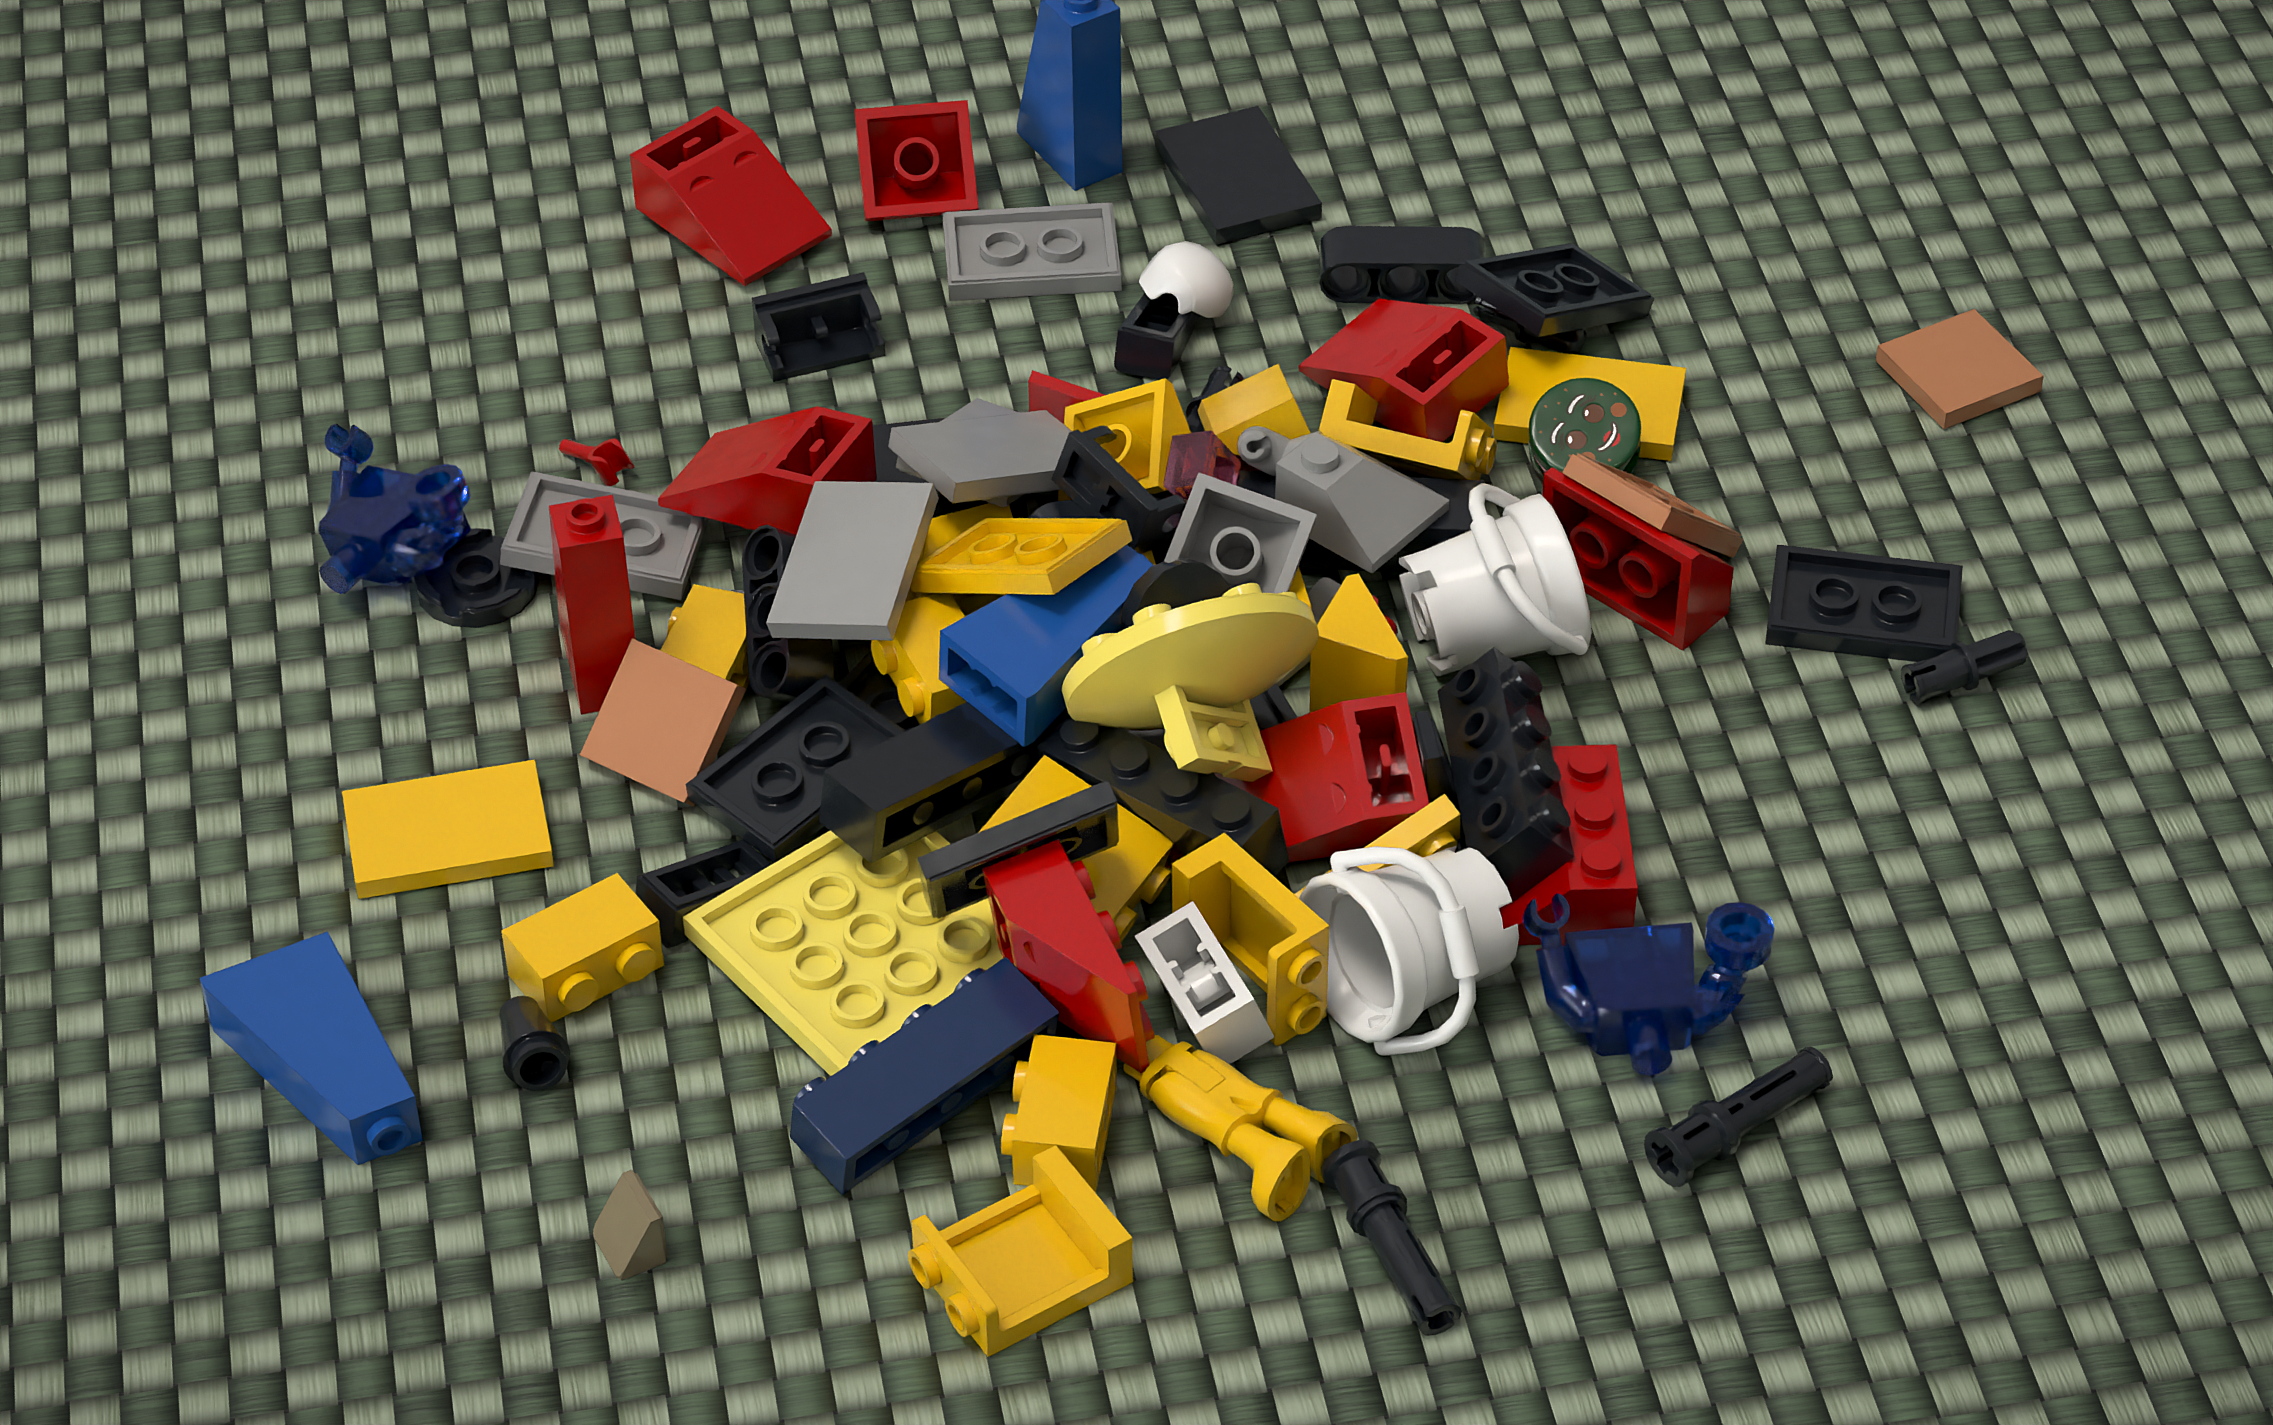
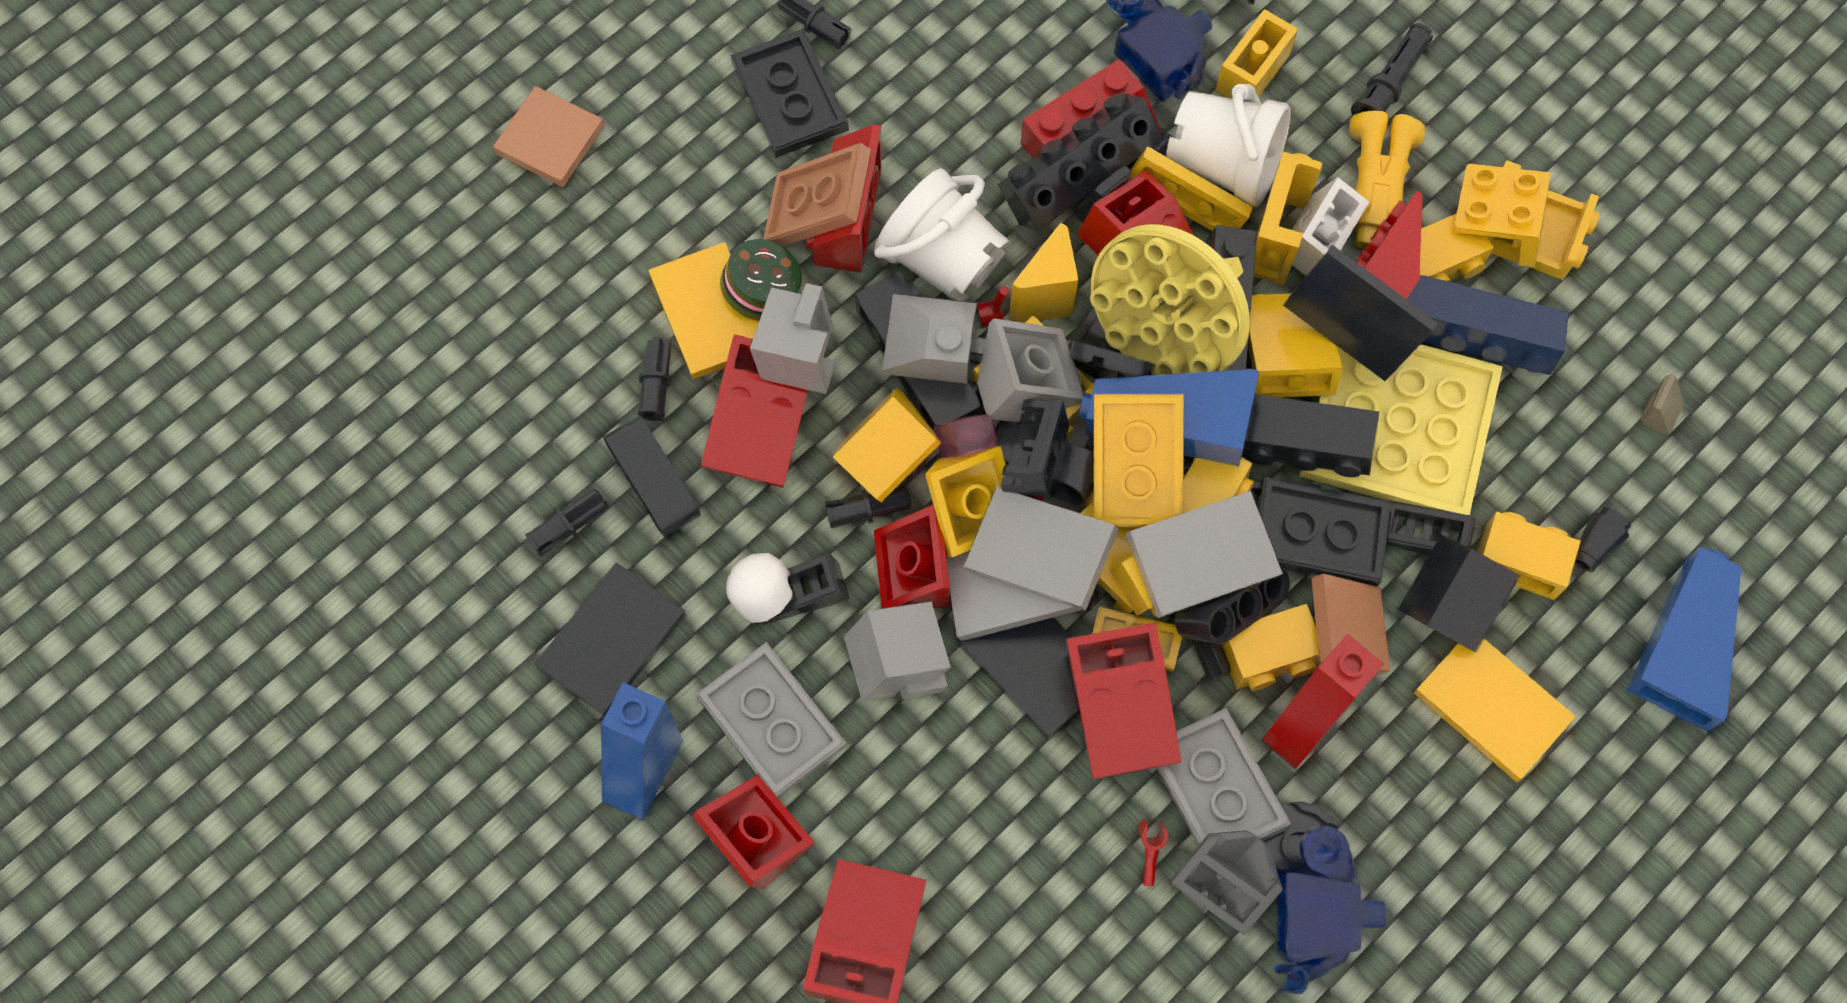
camera: 125 degrees left, 25 degrees up
black hinge [752,272,886,382] -> none
light grey arm [1237,426,1323,476] -> none
yellow panel [1319,379,1497,480] -> none
black tile [1455,243,1654,337] -> none
none -> black axle [525,489,608,557]
none -> light grey plate [750,283,836,394]
none -> light grey plate [844,602,951,702]
none -> dark grey slope [1170,830,1283,935]
none -> yellow brick [1215,9,1298,102]
none -> black slope [1398,534,1520,652]
none -> yellow bracket [1454,164,1551,268]

